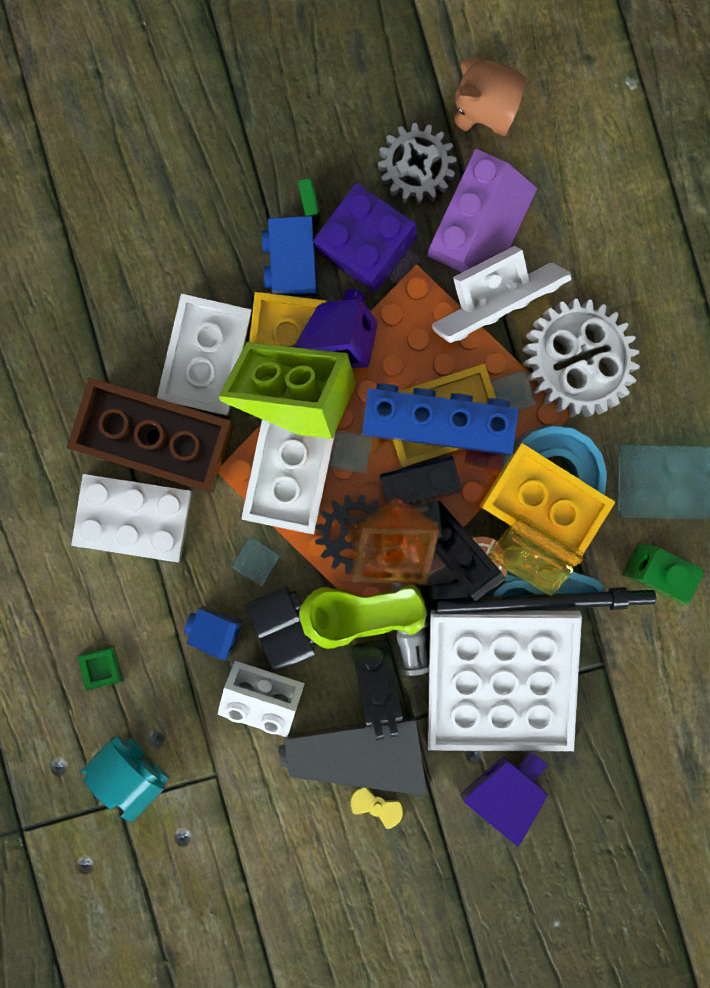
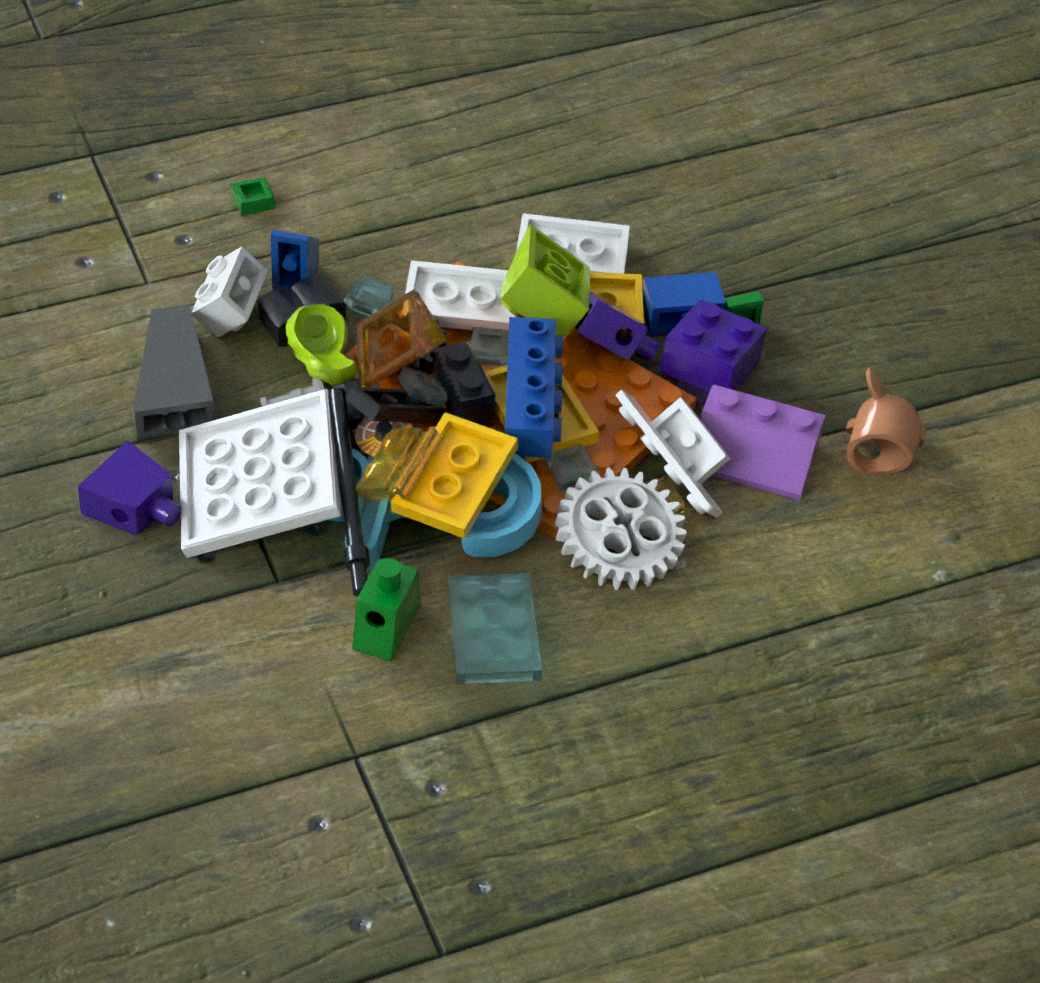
camera: 80 degrees right, 40 degrees down
reddish brown brick [67,377,235,493] -> none
white plate [71,474,192,562] -> none
teal brick [80,736,170,822] -> none
light yellow piece [350,787,403,829] -> none
black hinge [352,639,403,740] -> none
light grey gear [378,123,456,205] -> none

